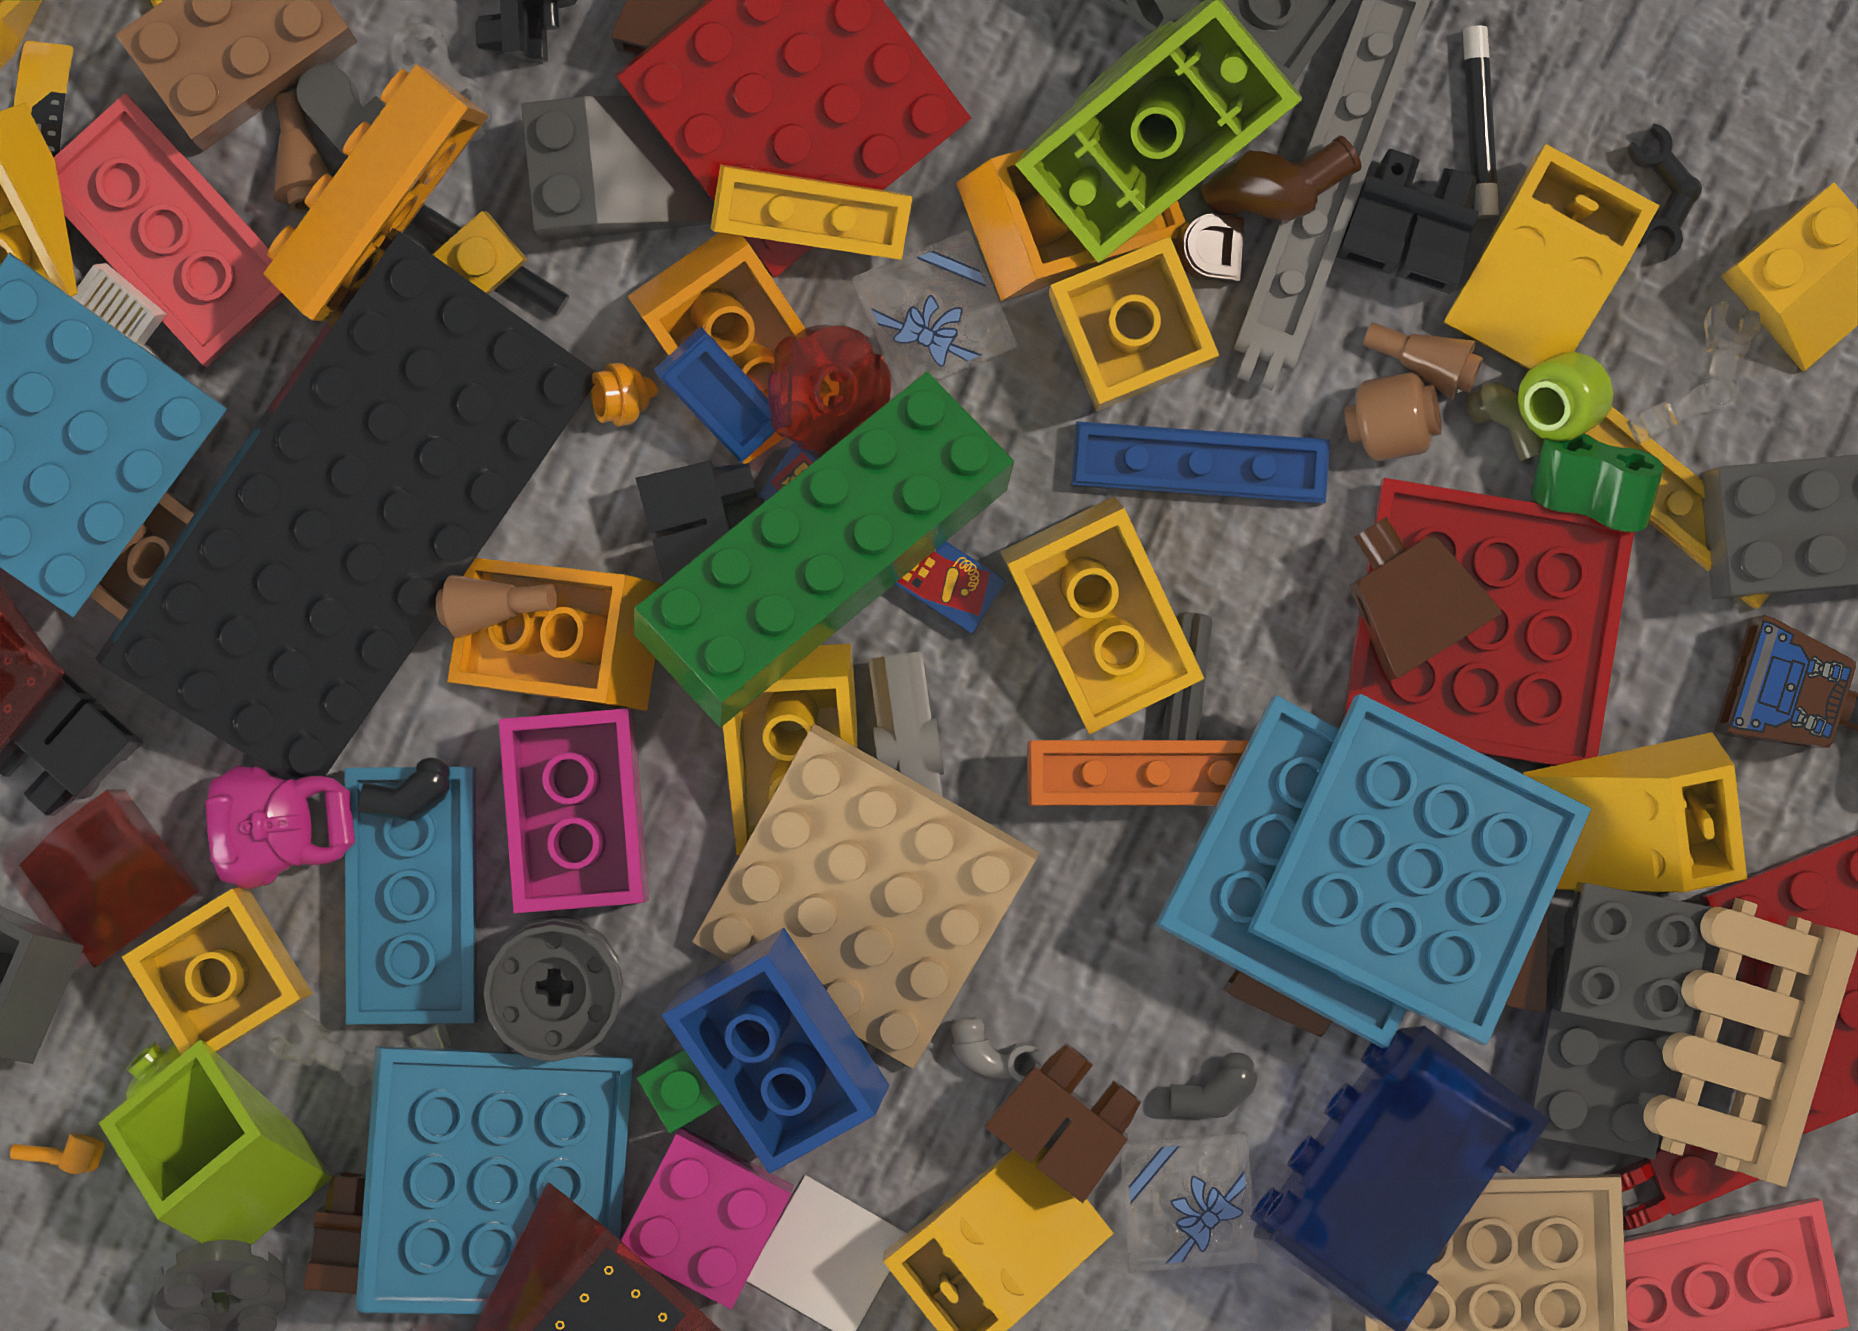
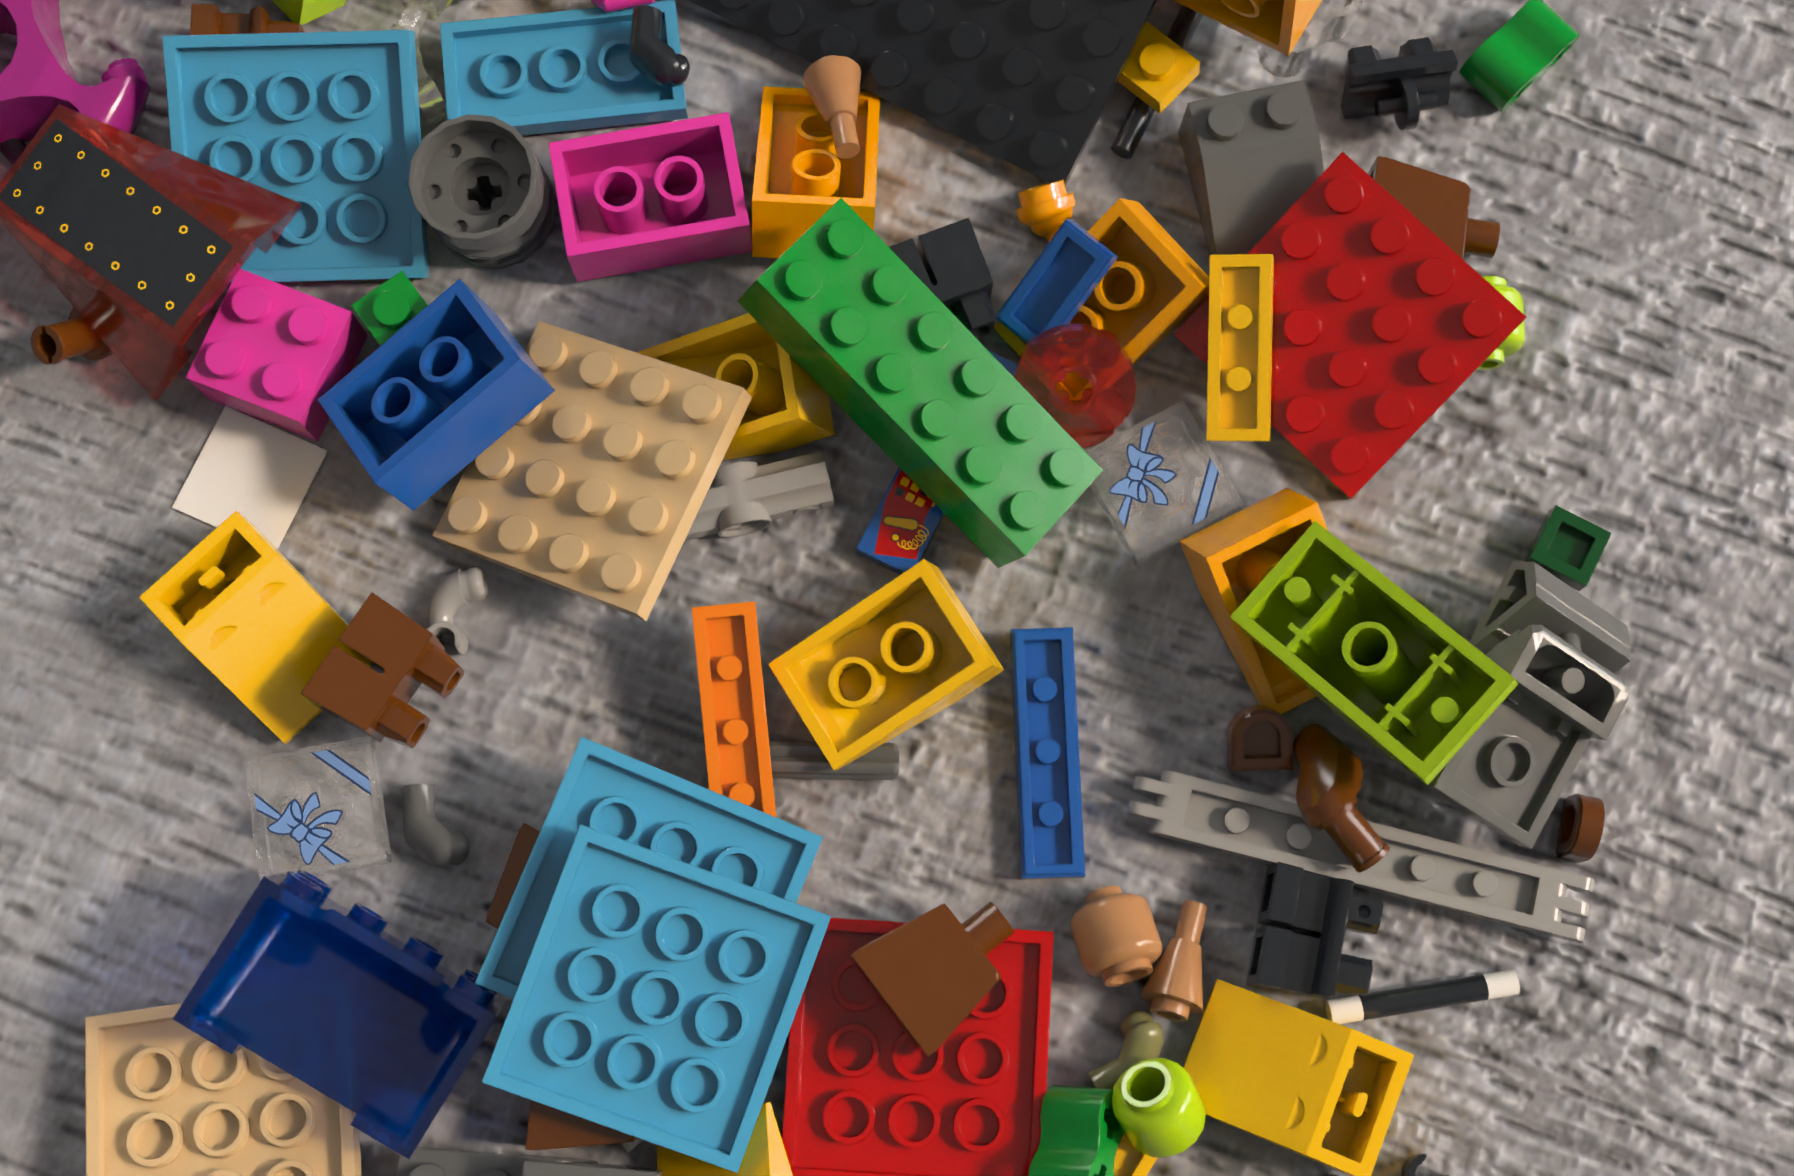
camera: 80 degrees right, 10 degrees down
yellow brick [1048,236,1219,412] -> none

